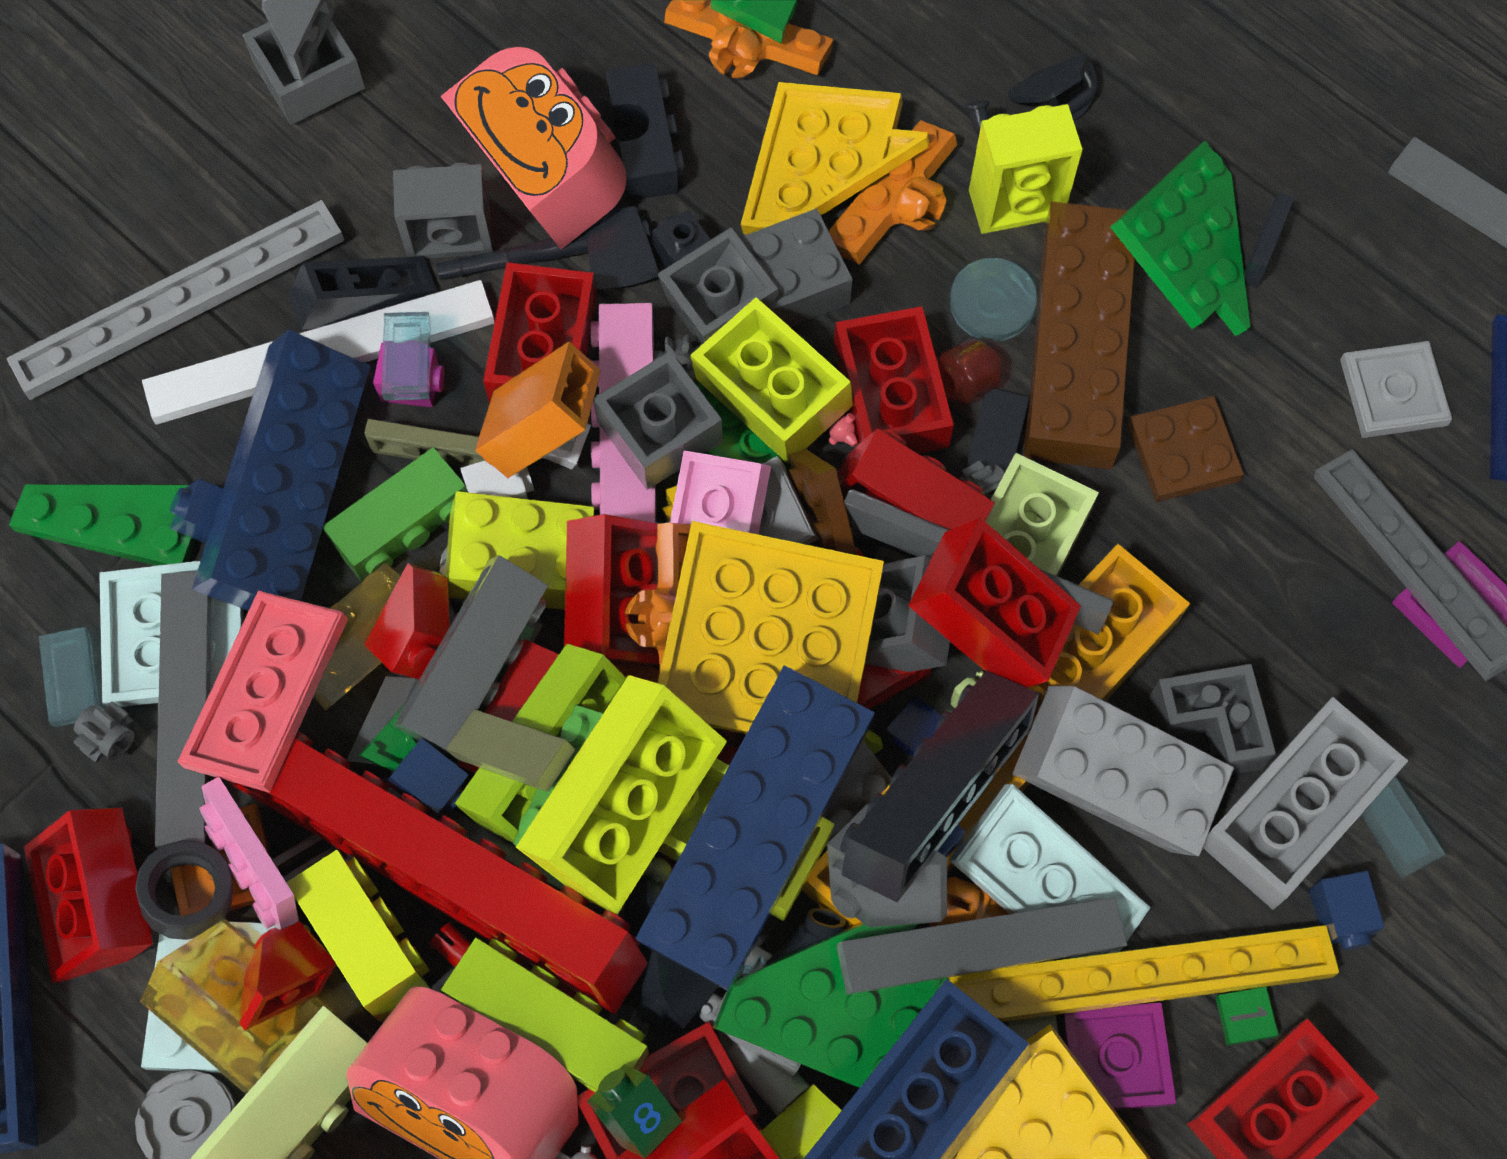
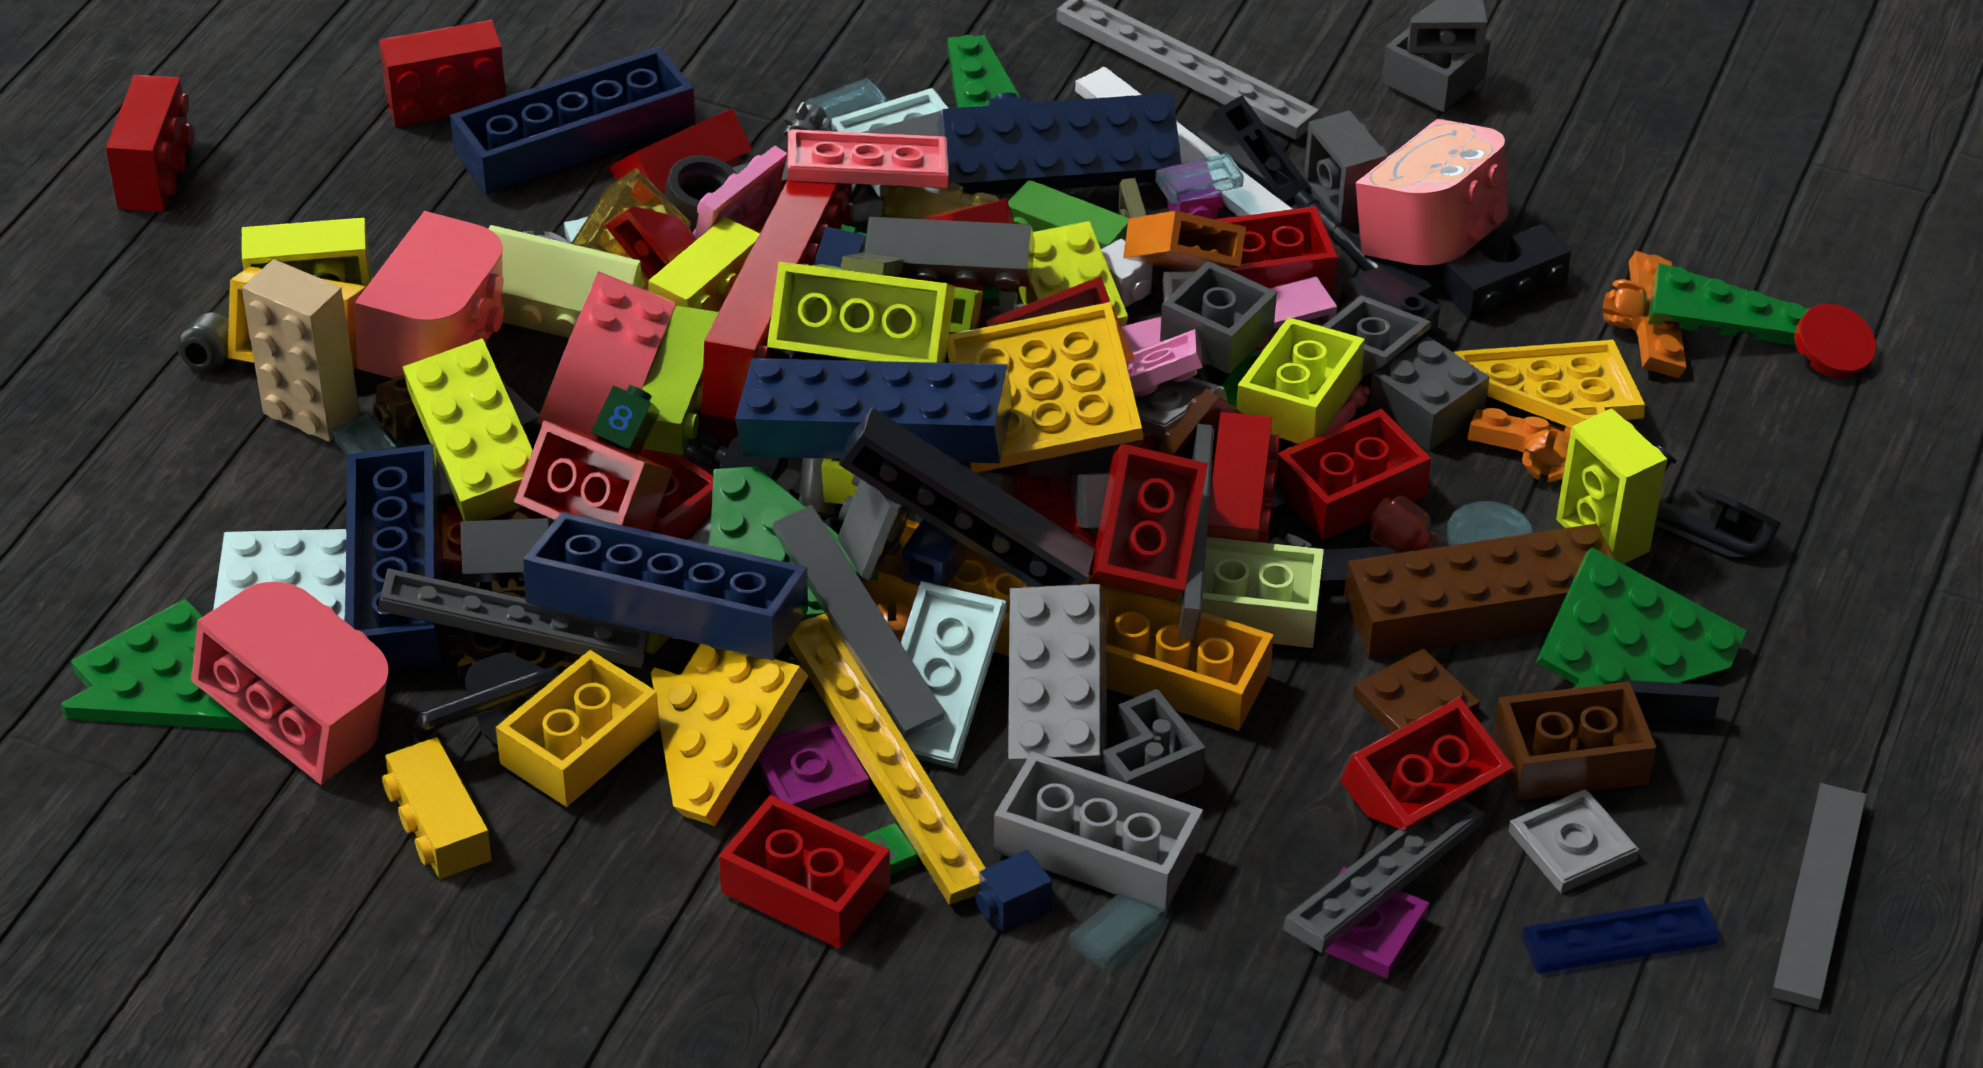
camera: 70 degrees right, 25 degrees down
none -> red slope [1340,697,1514,831]
none -> reddish brown brick [1493,681,1656,801]

